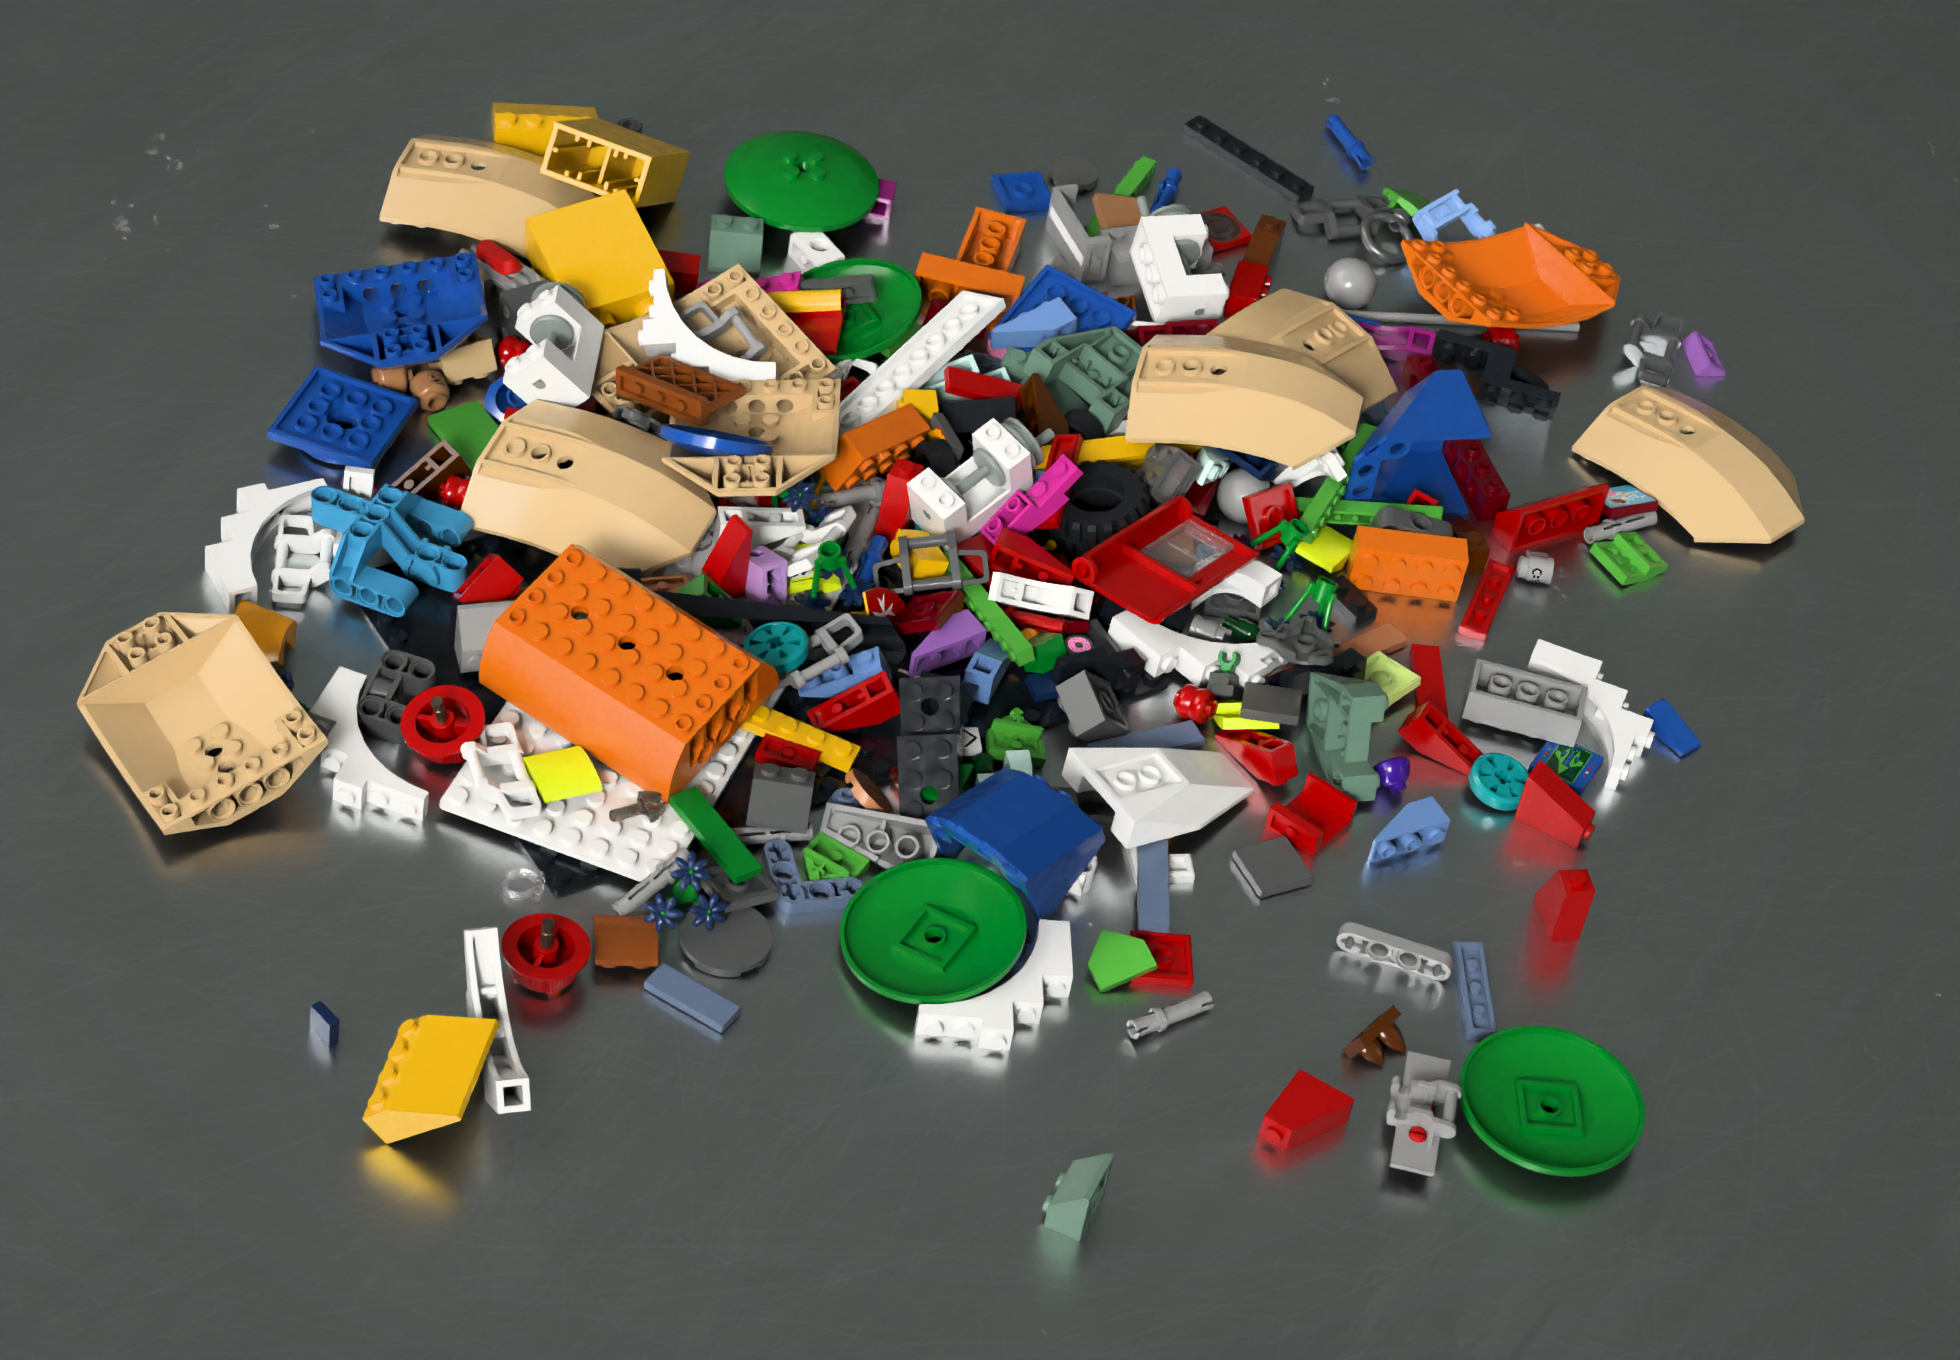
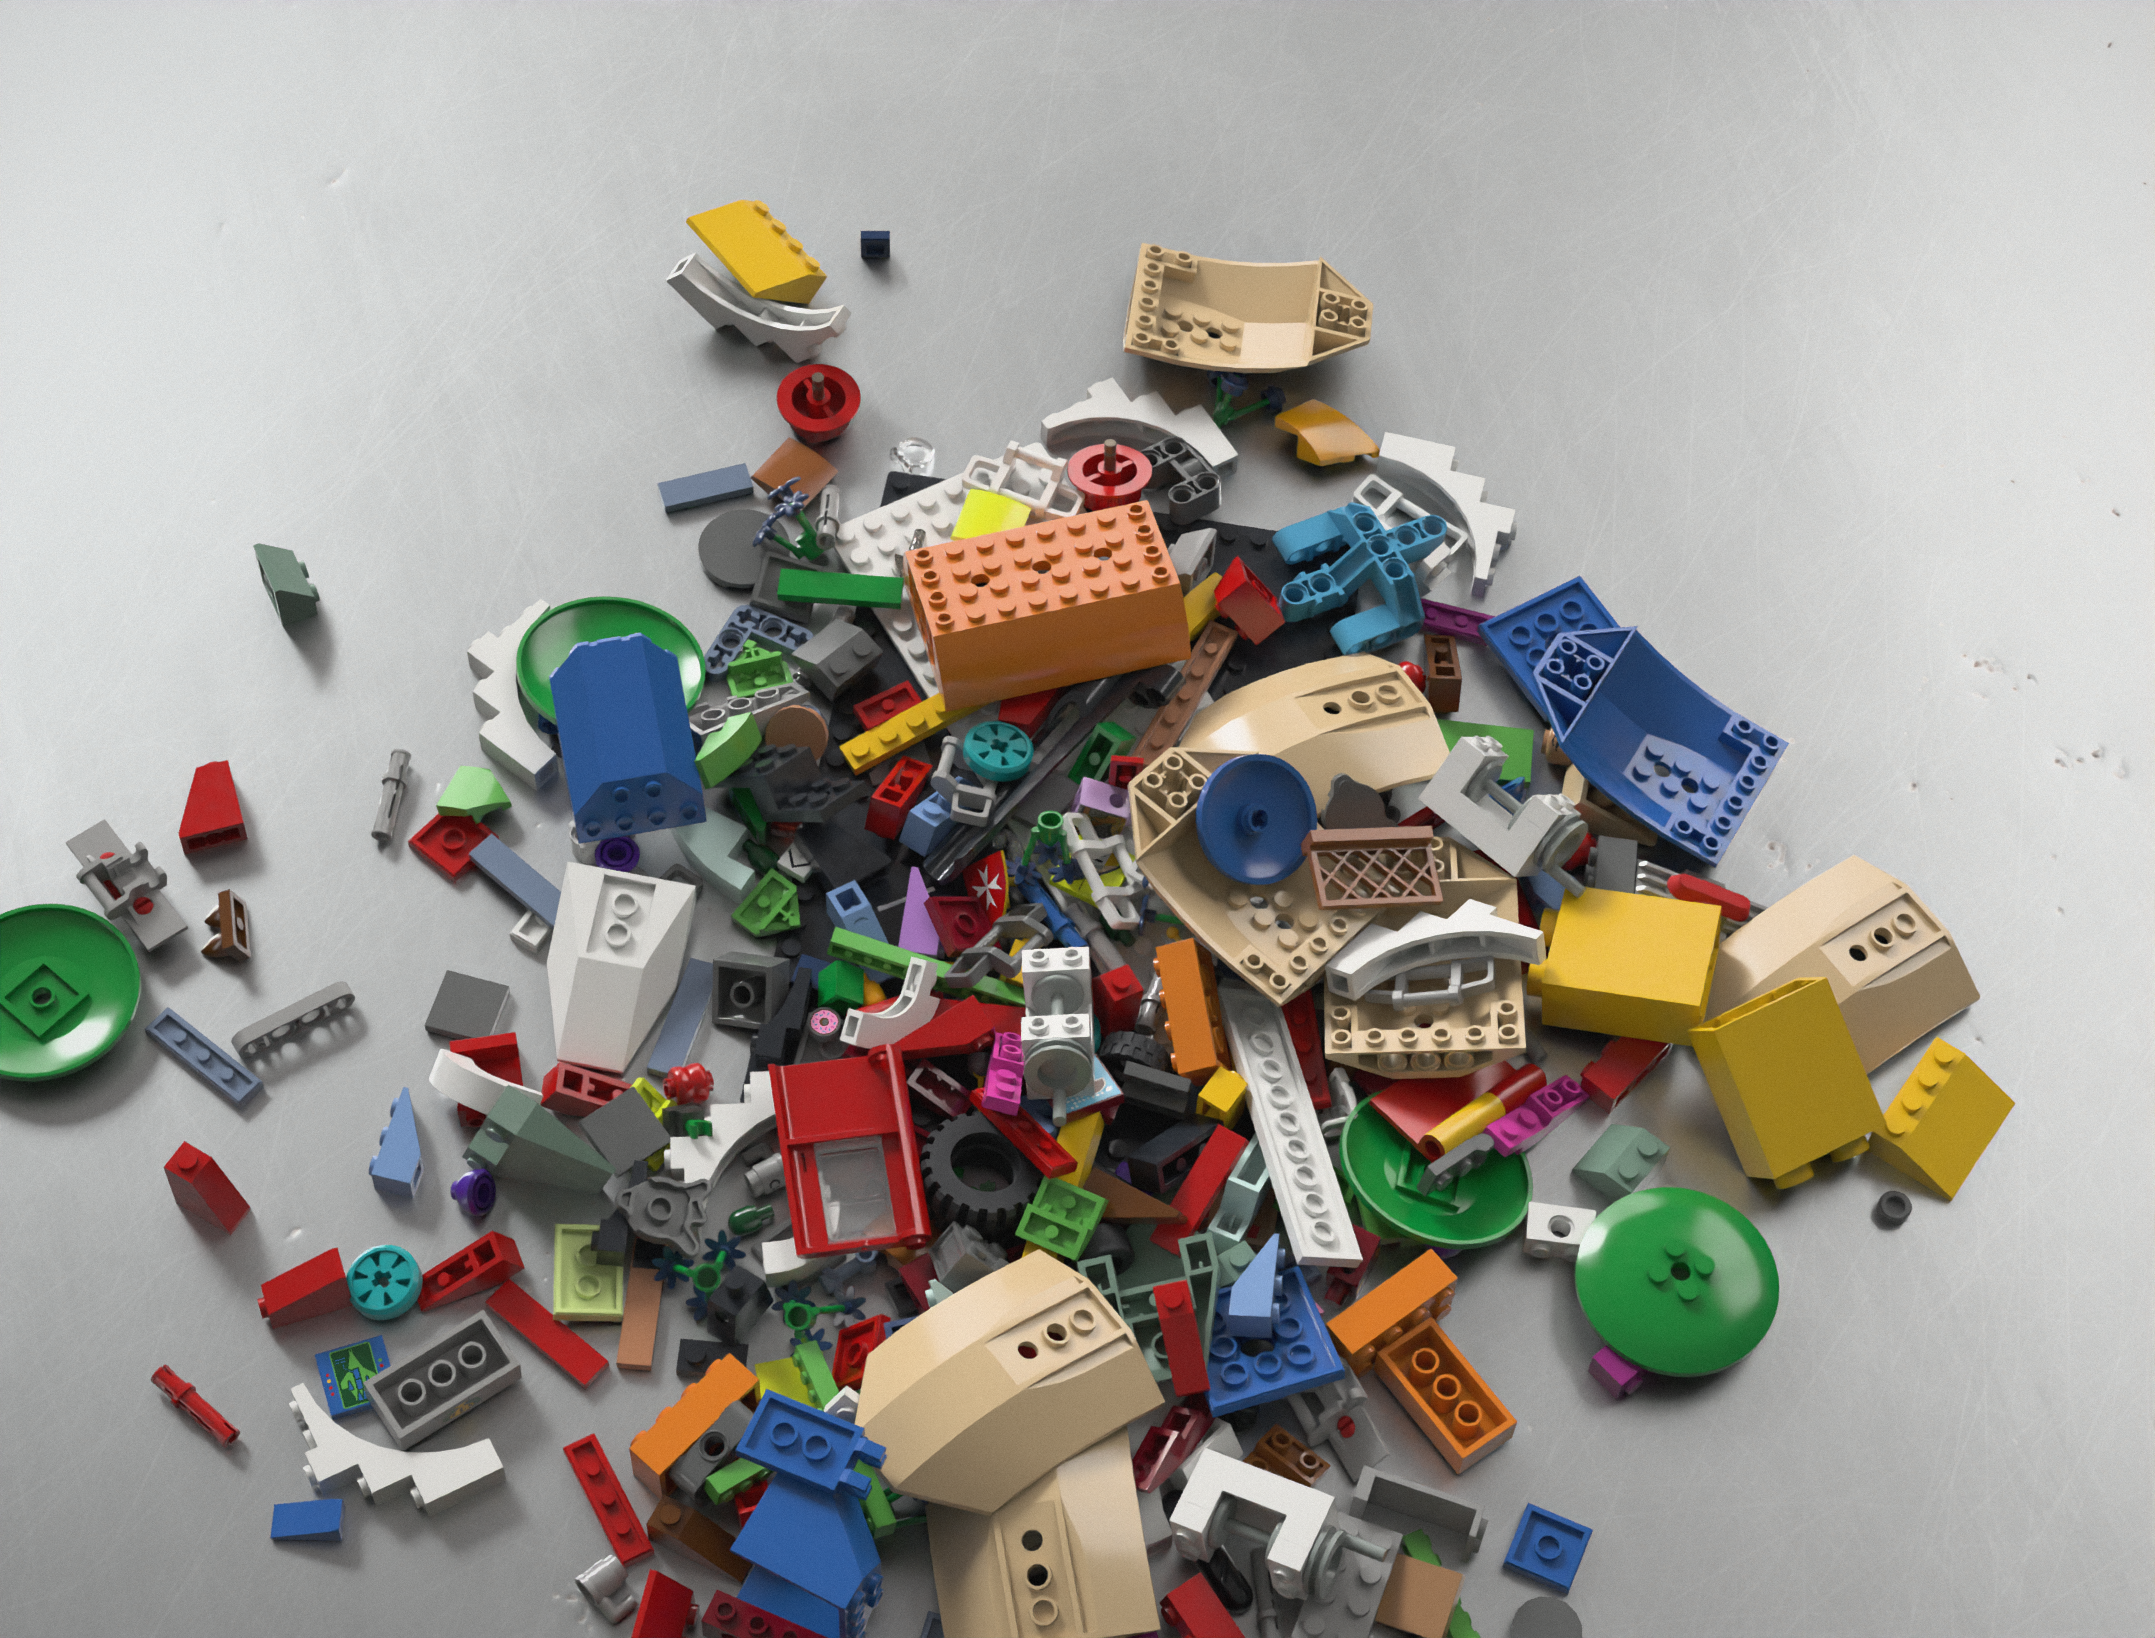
camera: 135 degrees right, 15 degrees up
none -> red pin [151,1364,240,1448]
none -> white arch [429,1049,543,1115]
none -> bright green slope [694,712,762,790]
none -> black torso [707,1265,774,1348]
none -> blue tile [736,1389,887,1501]
none -> bright green slope [1015,1175,1109,1261]
none -> red slope [1153,1279,1211,1398]

